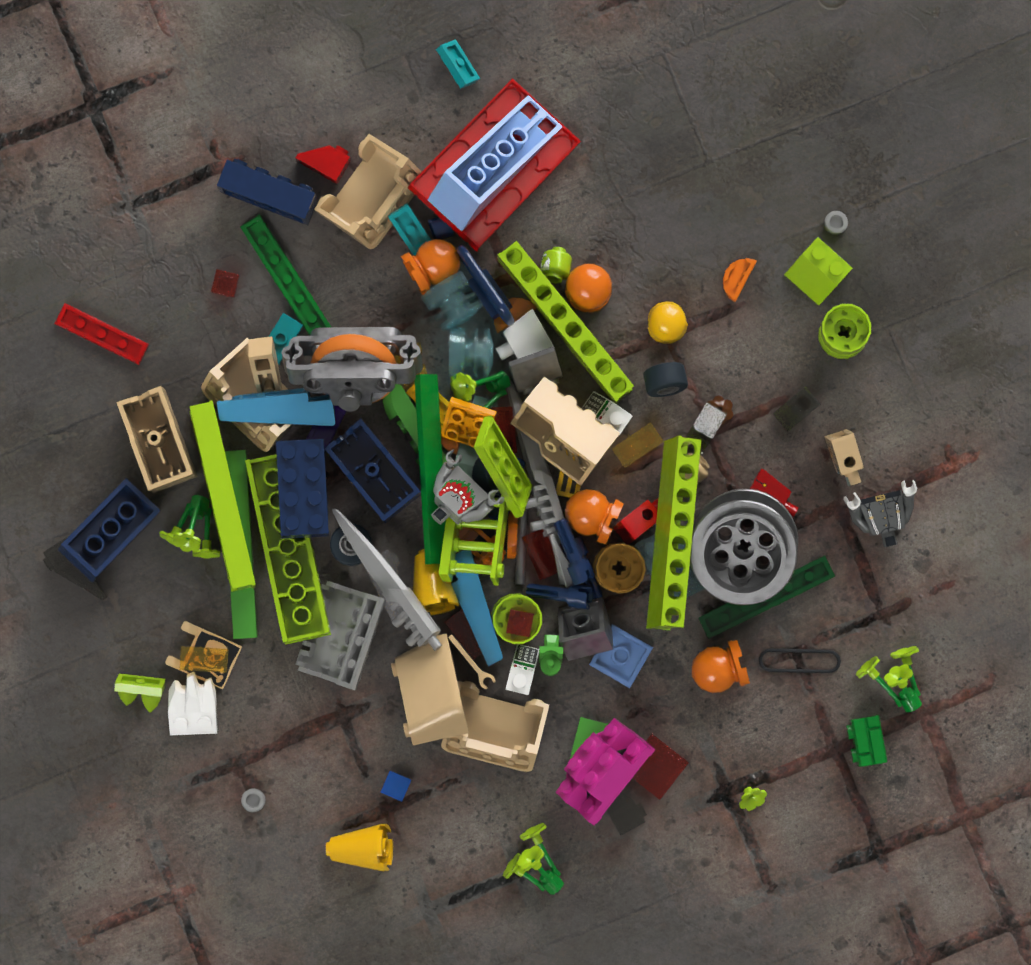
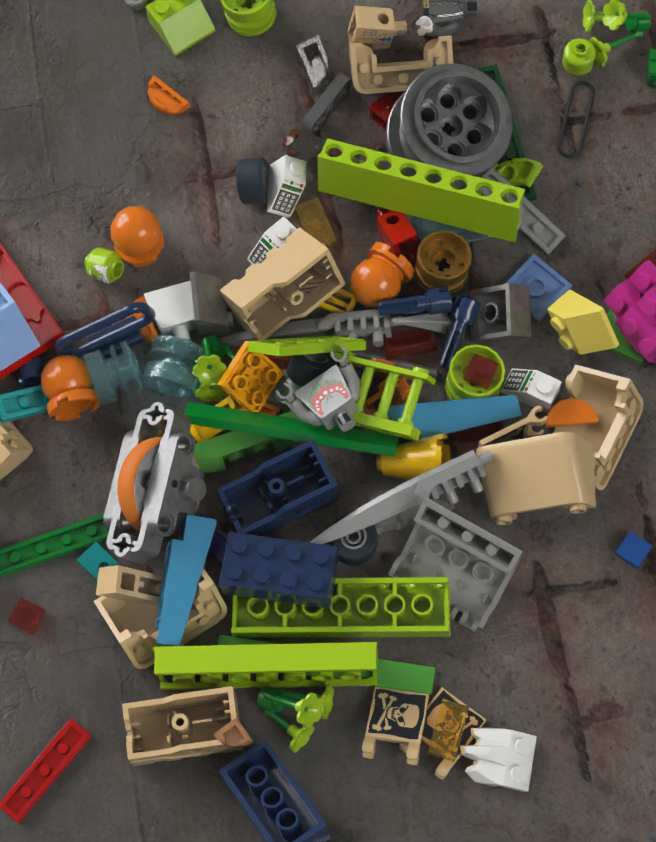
camera: 75 degrees left, 15 degrees down
lime tile [114,673,166,713] -> none
light grey tile [241,788,266,812] -> none
lime tile [497,241,634,404] -> none
bright green hips [539,635,563,676] -> none
yellow helmet [648,301,688,344] -> none
orange tile [692,640,750,693] -> none
none -> medium nougat tile [213,717,253,747]
none -> white slope [267,155,307,218]
none -> dark grey beam [301,73,352,135]
none -> tan windscreen [349,36,453,94]
none -> flag [362,687,429,765]
none -> light grey tile [478,167,566,255]
none -> lime tile [480,158,543,188]
none -> orange tile [546,398,599,428]
none -> light yellow slope [547,289,620,355]
none -> lime head [562,38,596,76]

